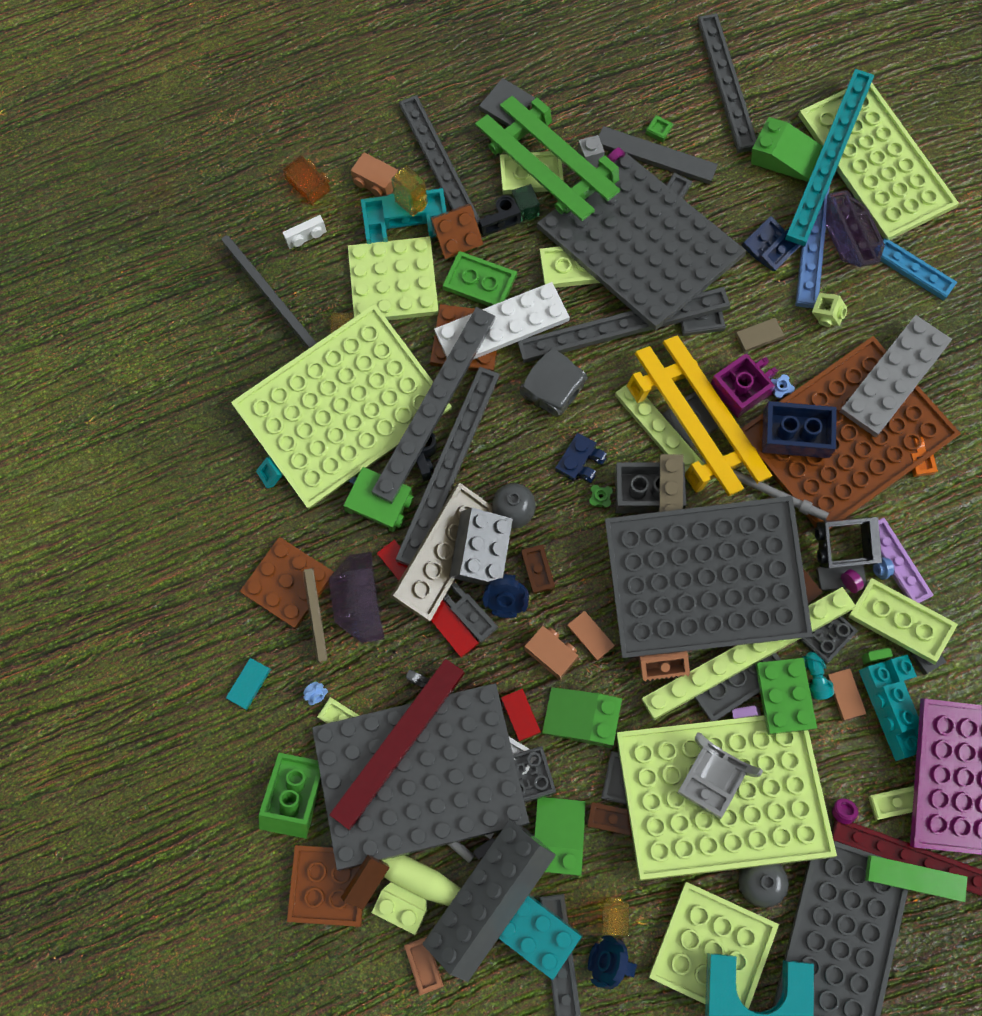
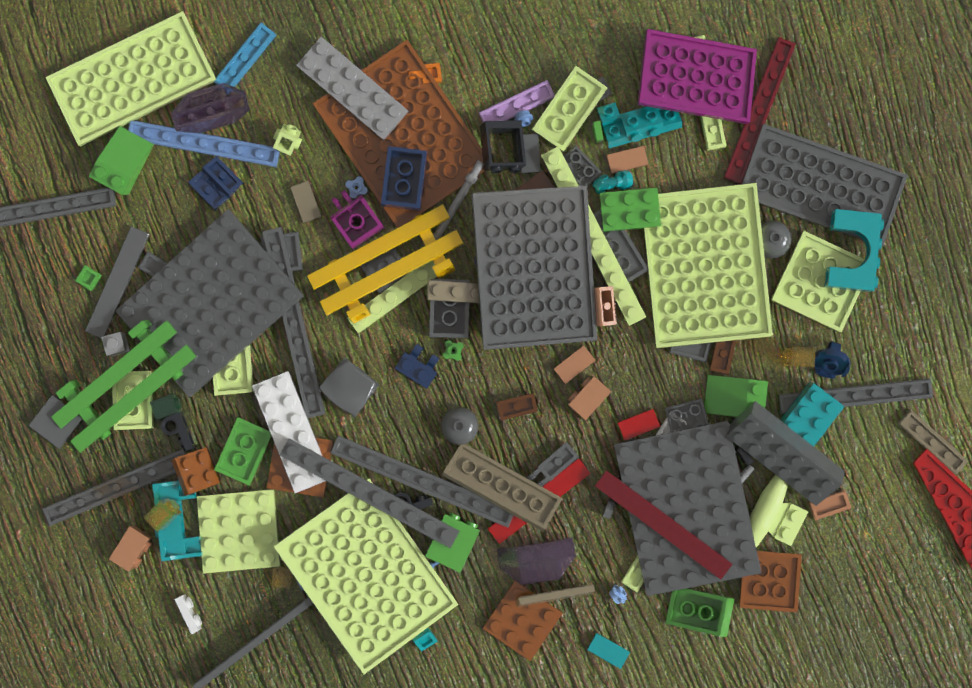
camera: 90 degrees left, 15 degrees up
clear orange brick [283,155,330,205] -> none
reddish brown tile [341,855,390,910] -> none
brick [449,508,513,586] -> none
dark blue tile [483,574,529,618] -> none
bright green slope [542,687,622,748] -> none
magenta tile [607,147,625,163] -> none
light grey piece [677,732,763,819] -> none
lavender tile [732,706,761,719] -> none
teal plate [785,69,875,246] -> none
magenta tile [832,799,858,824] -> none
magenta tile [841,569,864,593] -> none
bright green tile [865,855,968,902] -> none

